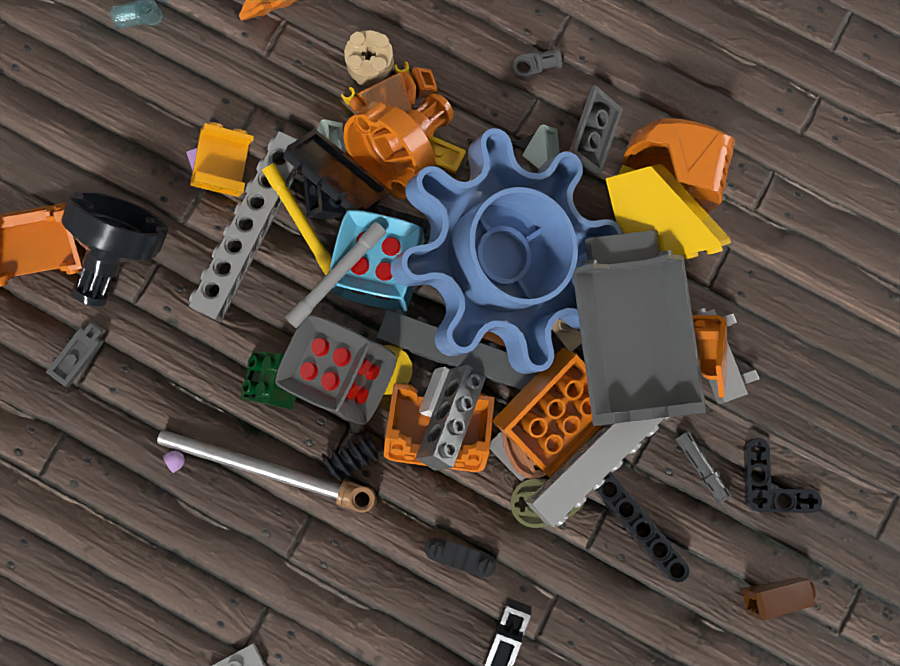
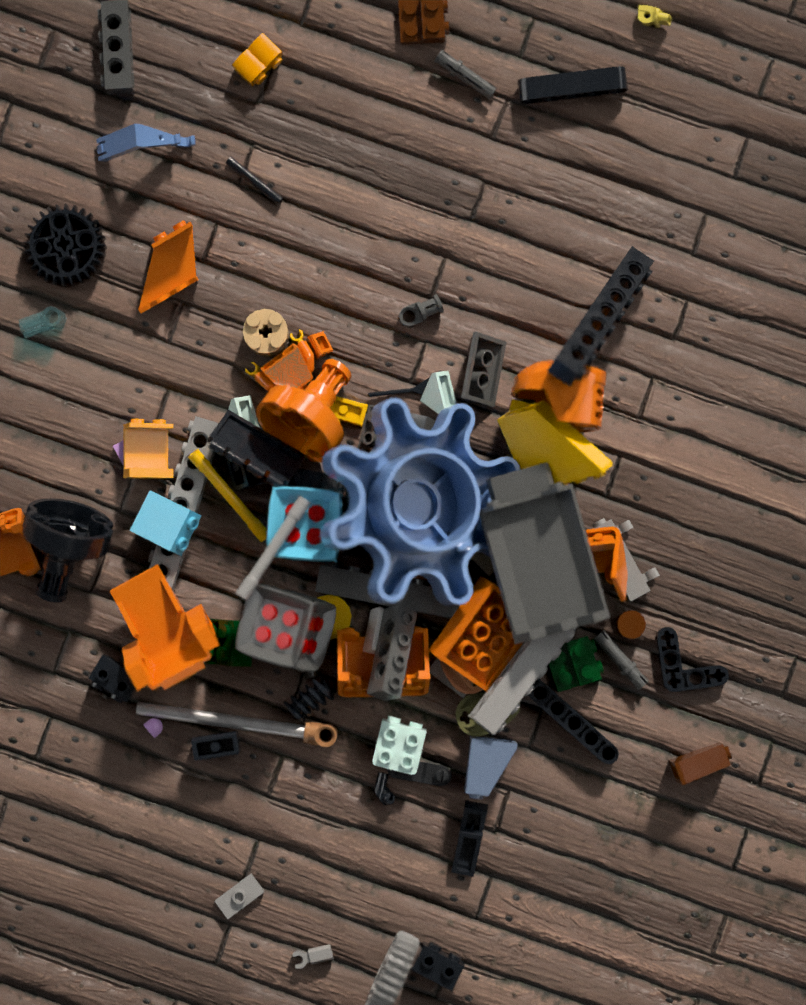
camera: 10 degrees left, 5 degrees up
dark grey hinge [46,321,105,388] -> none
none -> black brick [88,654,137,703]
none -> orange piece [110,564,219,690]
none -> medium azure panel [130,490,202,556]
none -> black brick [191,731,241,762]
none -> light aqua bracket [372,716,427,775]
none -> black arm [374,772,395,805]
none -> sand blue slope [464,735,518,799]
none -> black brick [547,246,654,387]
none -> dark green plate [548,636,604,692]
none -> reddish brown piece [615,610,646,639]

